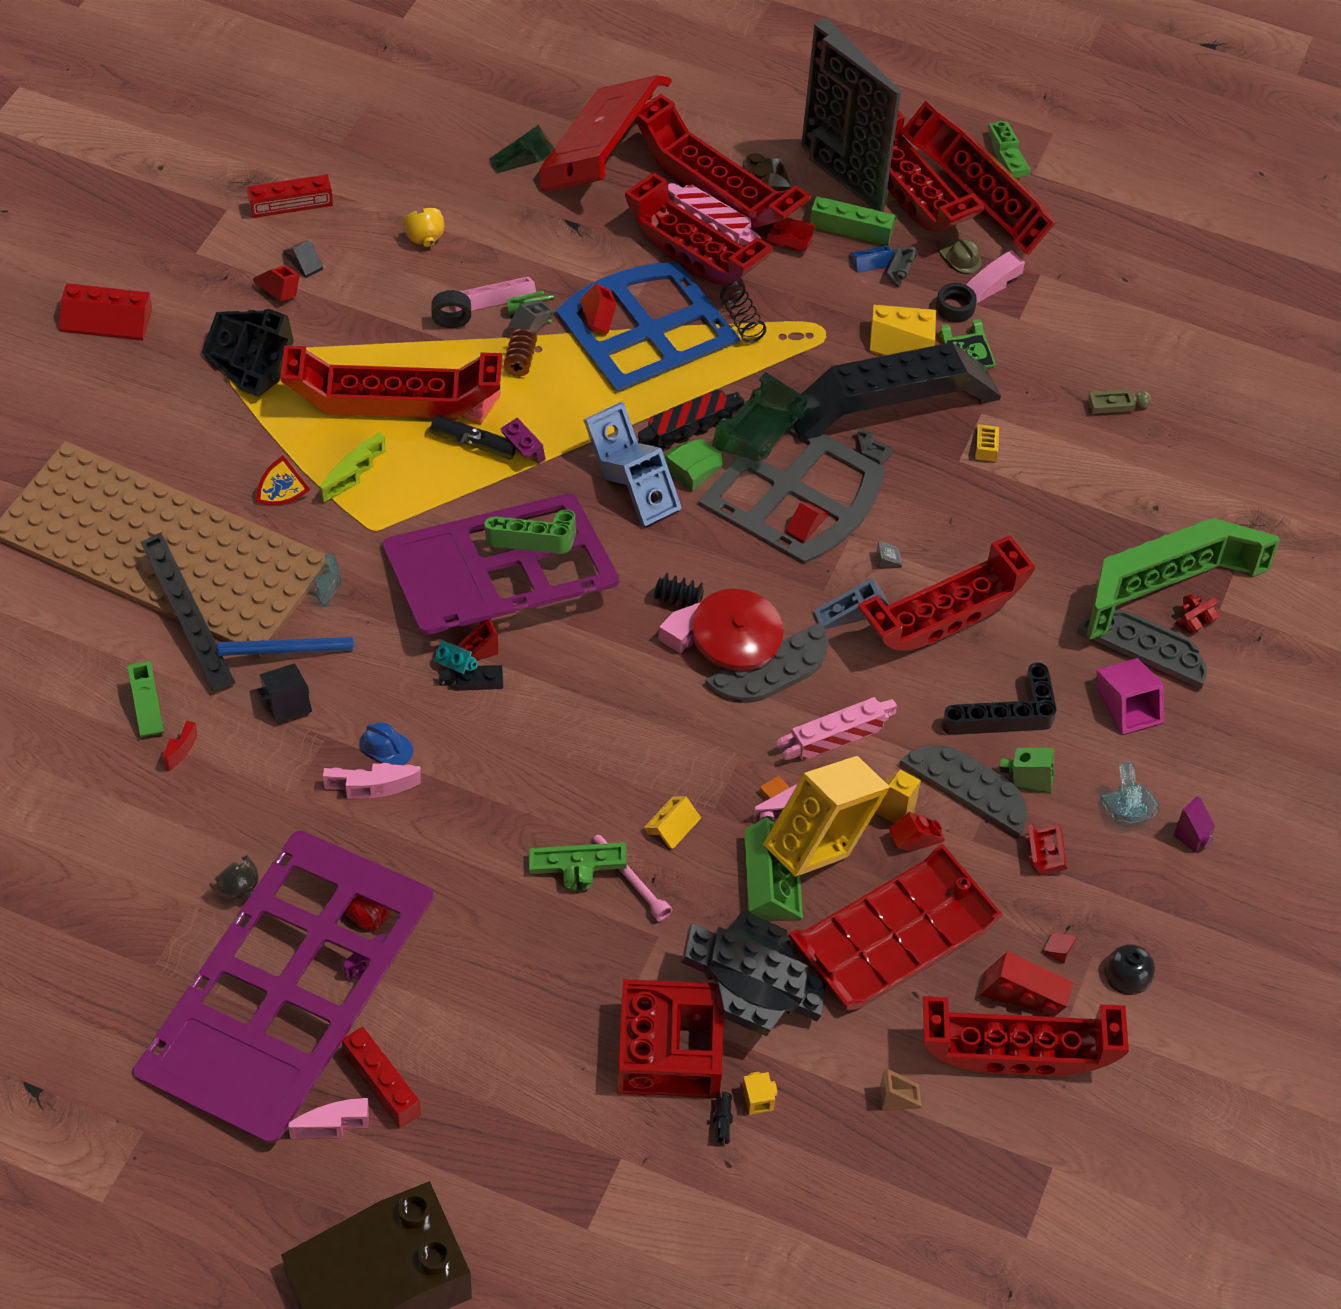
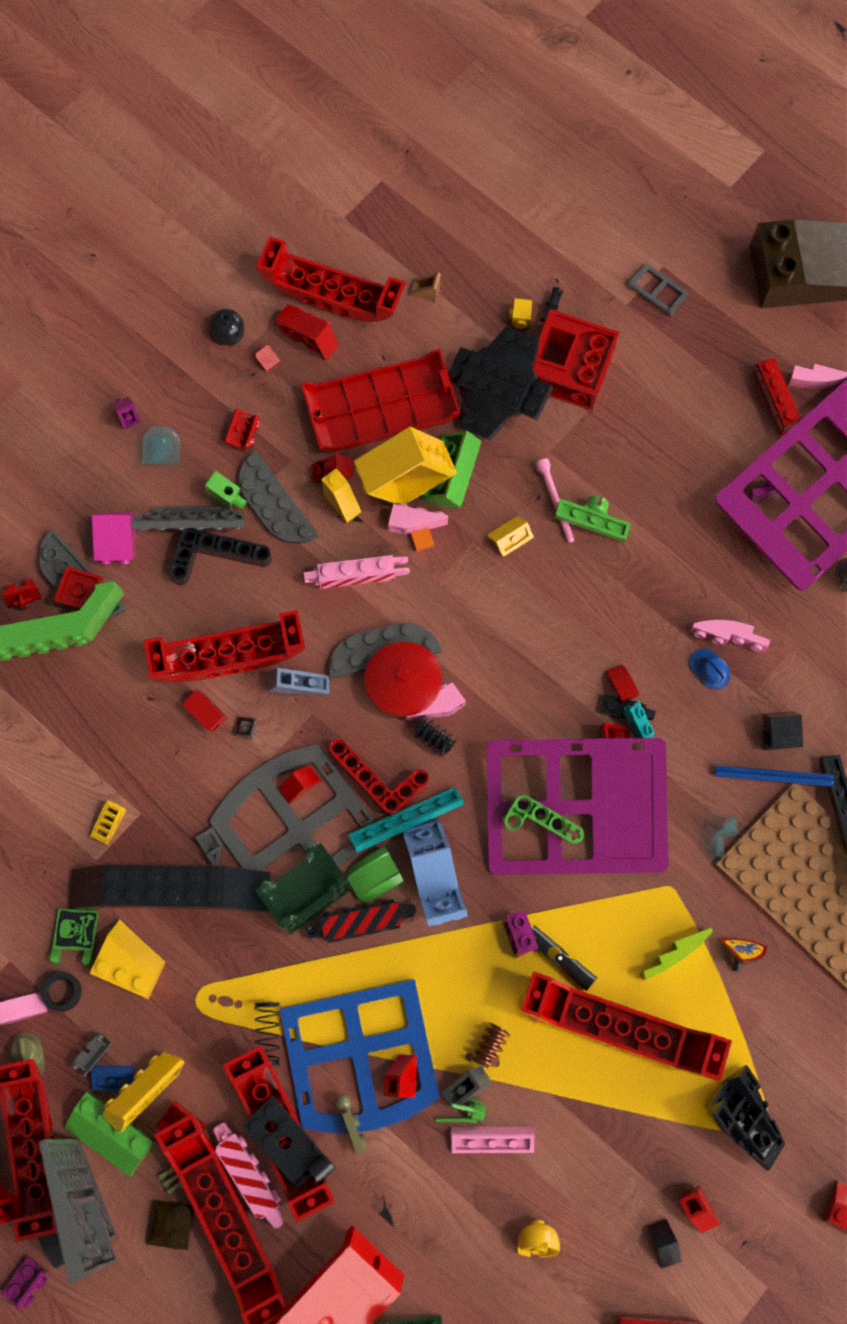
camera: 160 degrees left, 20 degrees up
black tyre [431,290,471,328] -> none
none -> red plate [53,566,104,610]
none -> yellow slope [102,1052,184,1133]
none -> dark grey plate [131,506,245,530]
none -> red hinge [182,690,228,732]
none -> black hinge [241,1096,336,1189]
none -> red beam [329,739,429,816]
none -> olive plate [334,1094,368,1155]
none -> teal plate [348,787,464,853]
none -> red slope [605,665,640,703]
none -> dark grey window [627,263,689,316]

